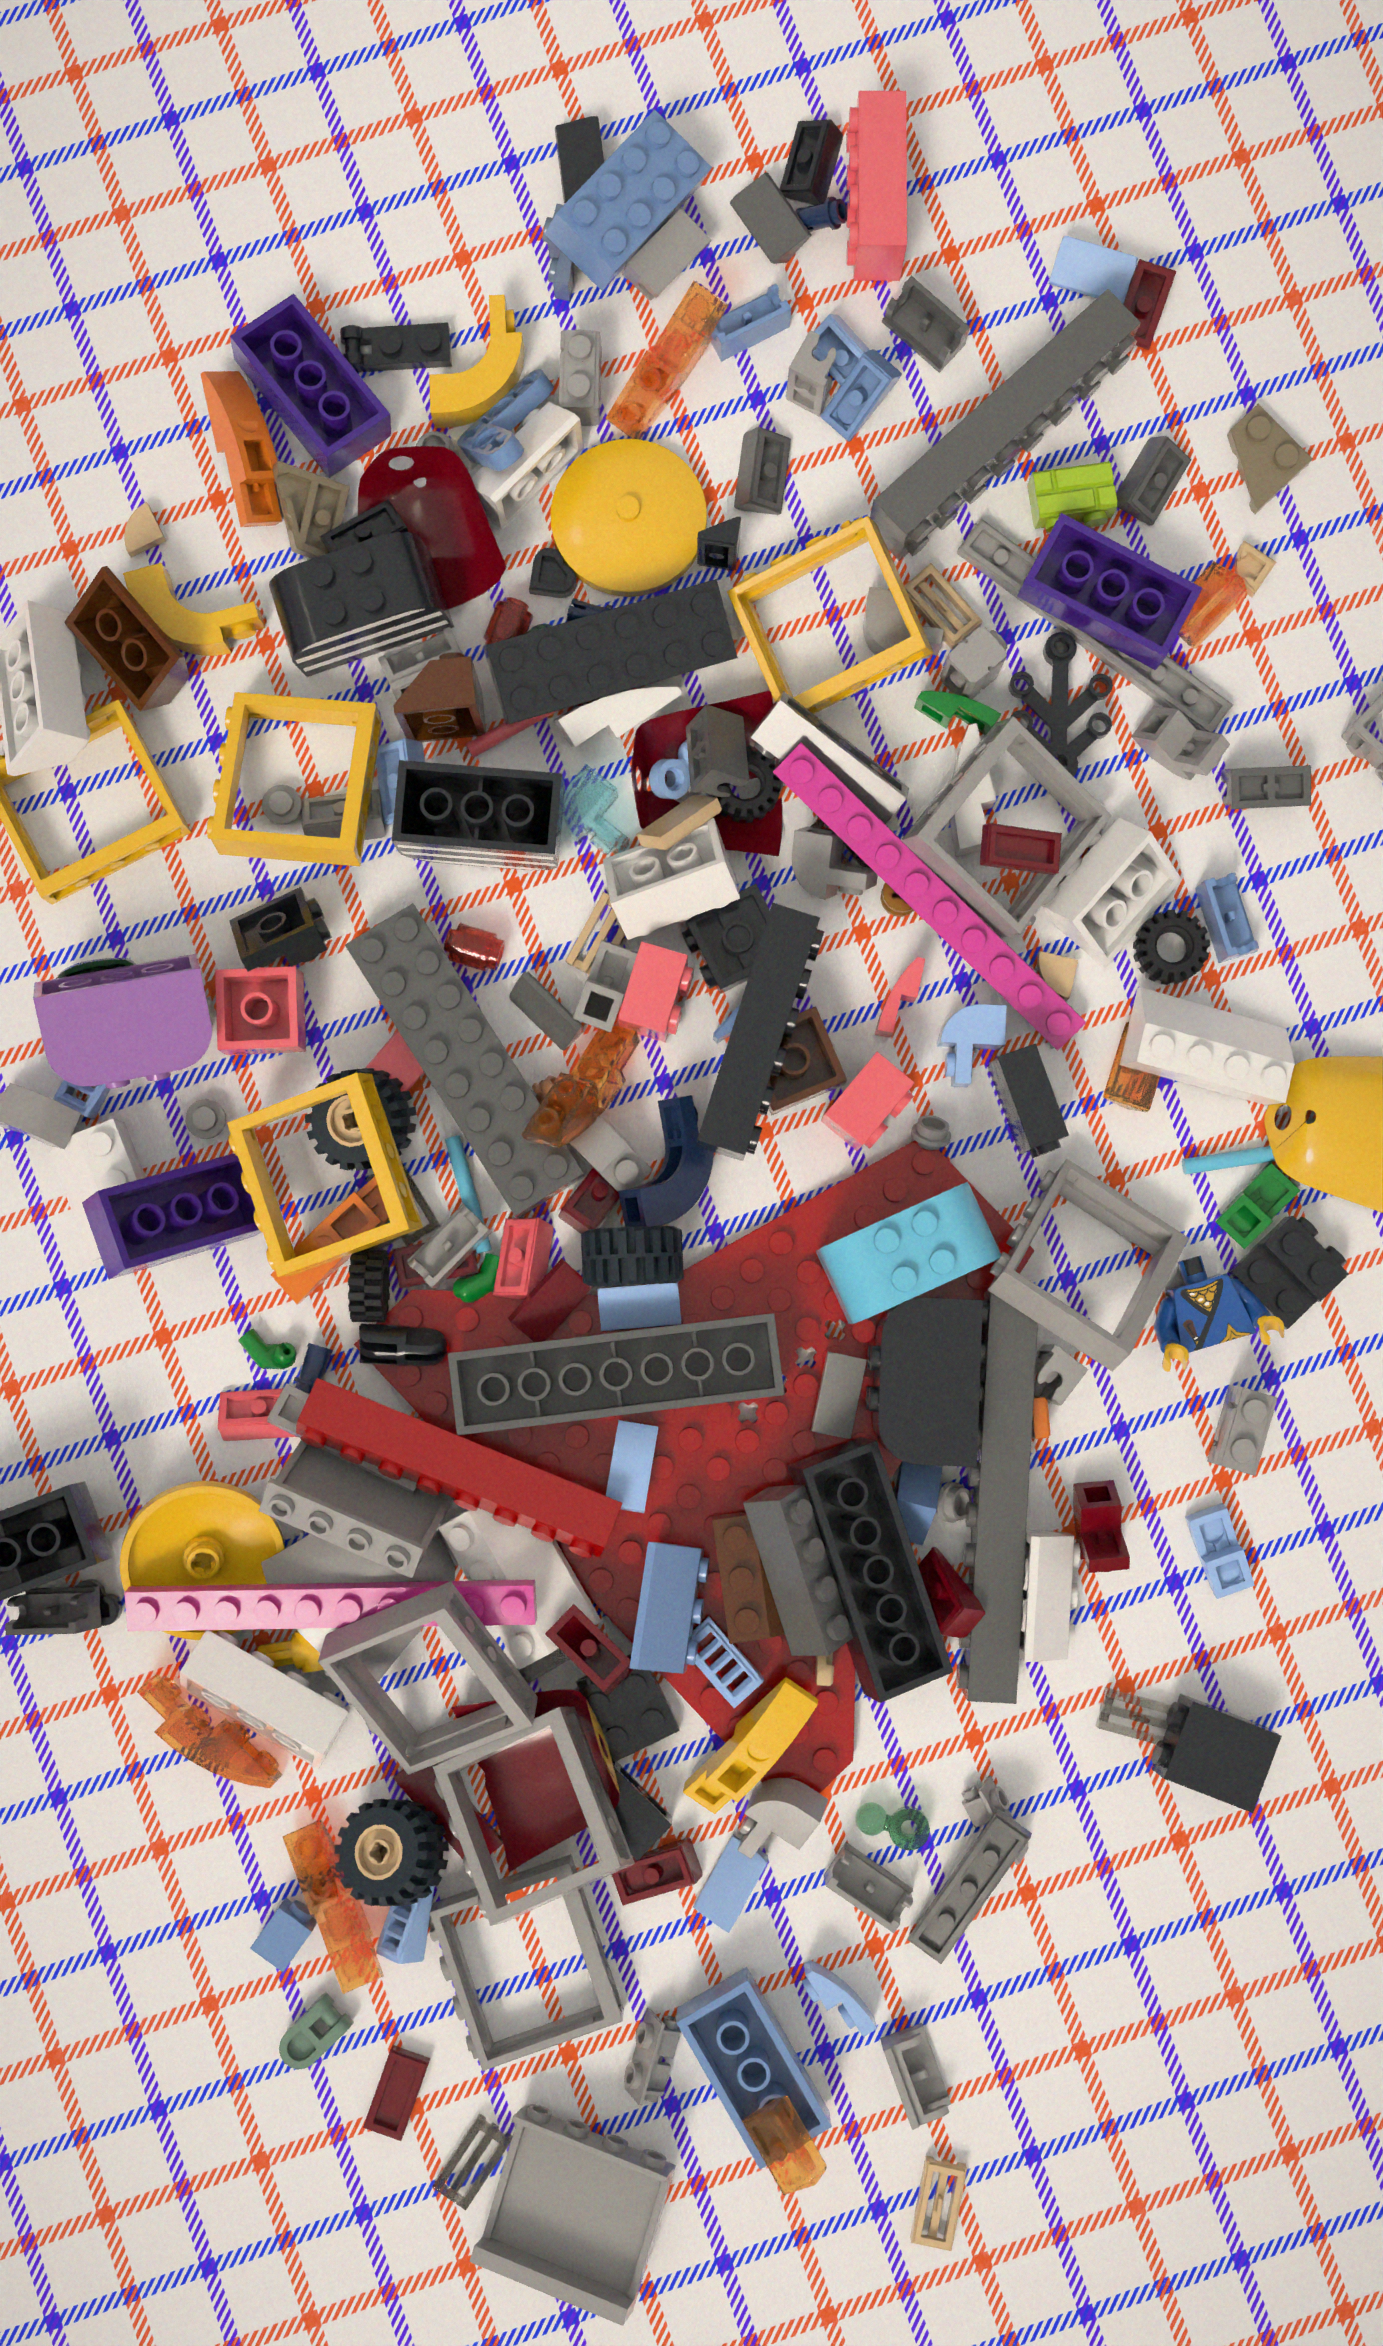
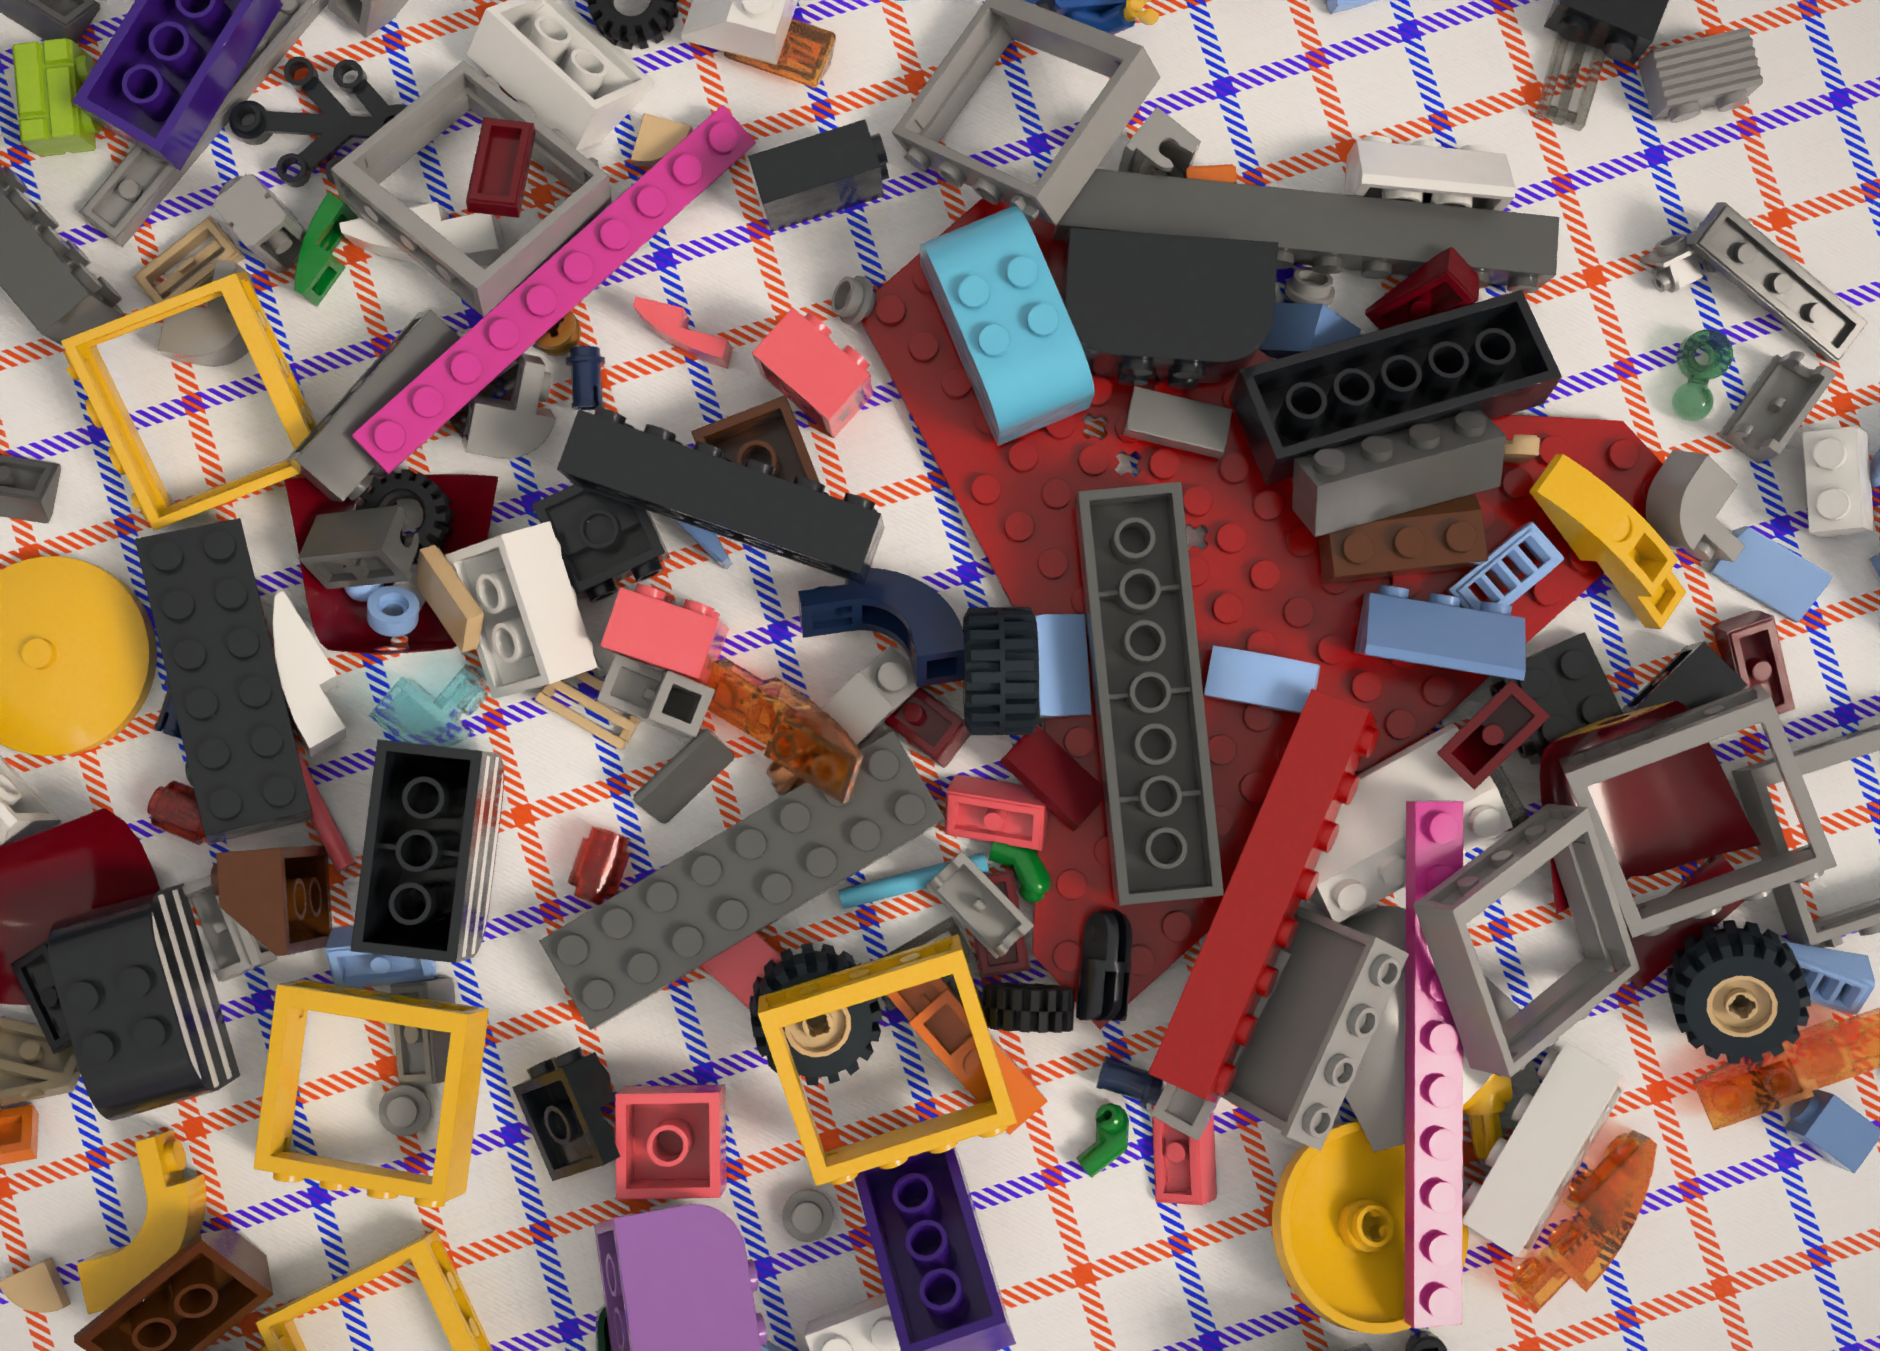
camera: 90 degrees left, 0 degrees up
black tile [529,548,577,598] -> none
black slope [697,517,741,571] -> none
light blue brick [937,1004,1007,1088] -> none
dark red brick [1073,1480,1130,1573] -> none
none -> dark blue pin [566,346,605,410]
none -> light grey brick [1638,27,1763,123]
none -> white brick [1803,426,1875,538]

